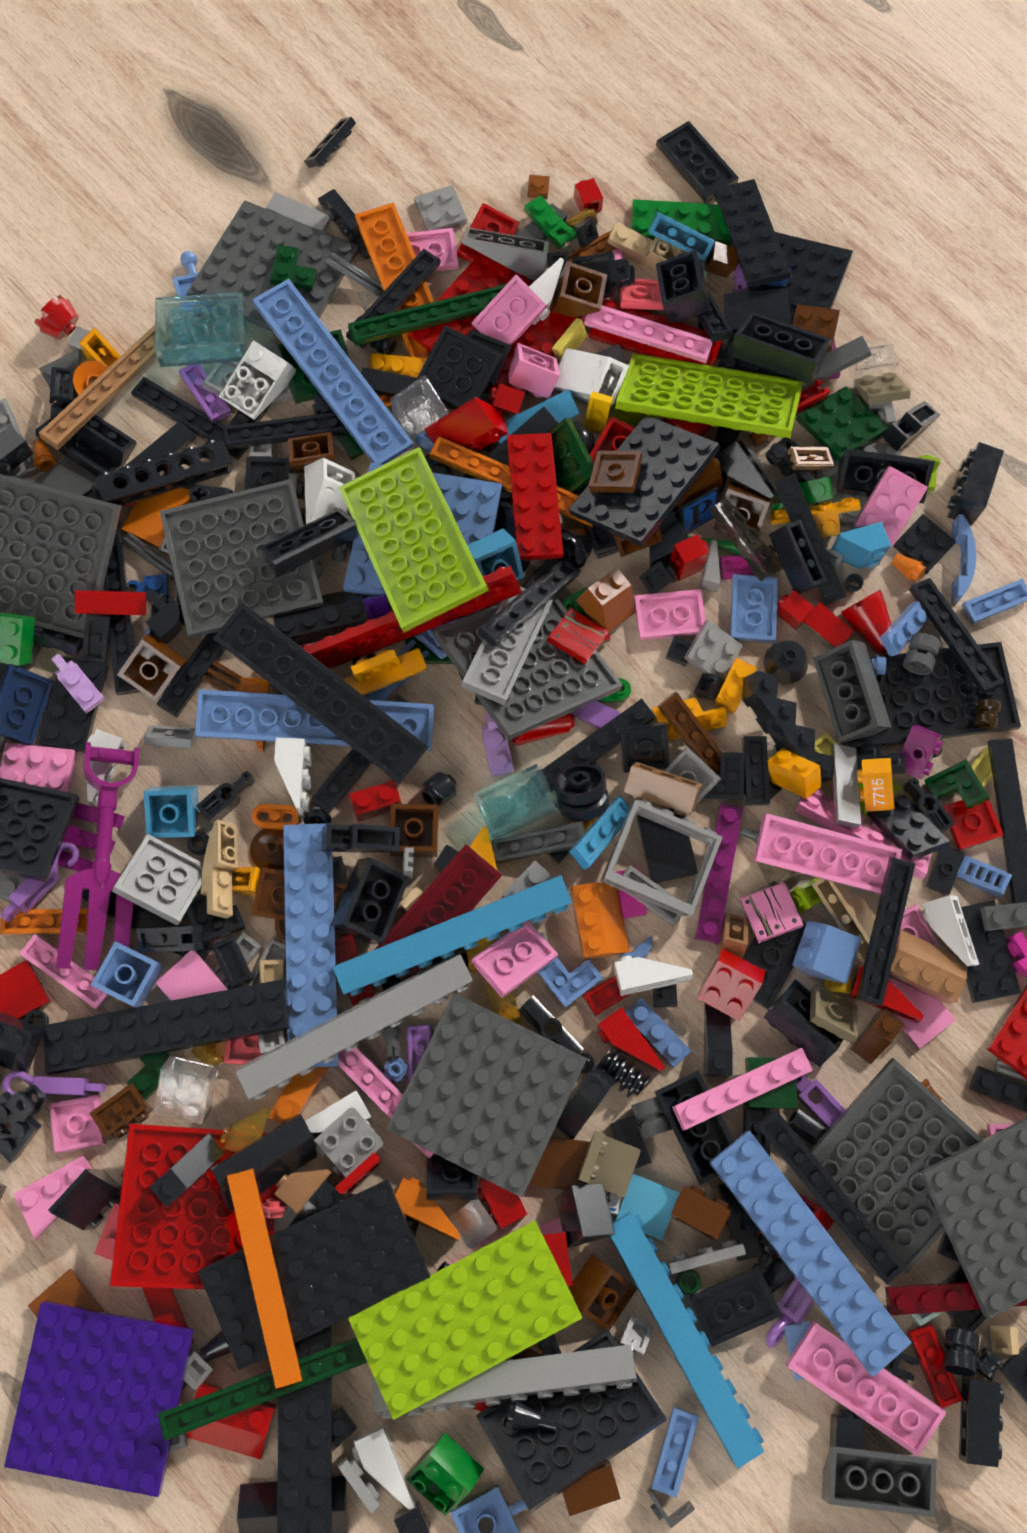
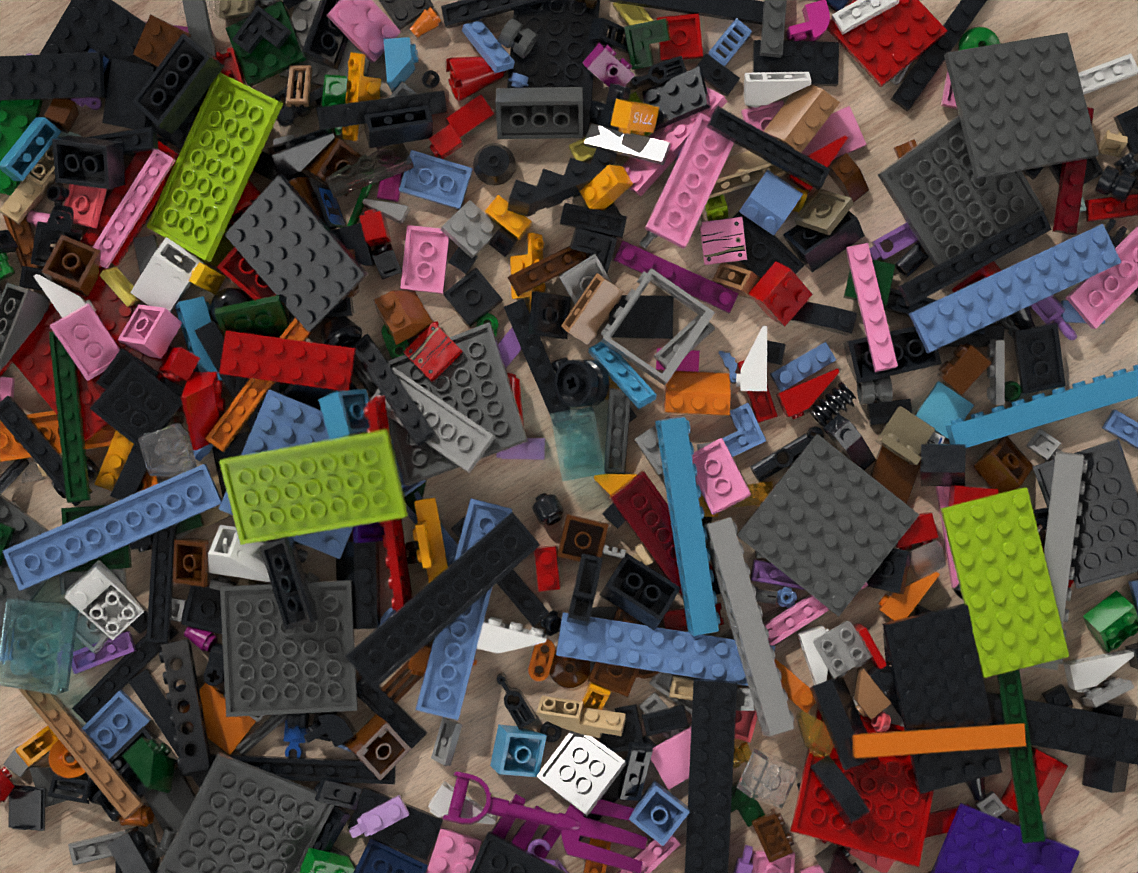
camera: 70 degrees left, 15 degrees up
red tile [75,590,146,615] -> none
black cone [507,1401,558,1431] -> none
reddish brown plate [588,451,643,493] -> none
none -> black piece [8,785,46,831]
none -> black plate [47,182,69,205]
none -> medium blue plate [82,689,152,760]
none -> dark green slope [123,737,175,793]
none -> magenta cone [184,626,218,652]
none -> black plate [232,5,292,54]
none -> black wheel [287,713,309,729]
none -> black plate [443,268,503,327]
none -> black slope [589,18,629,53]

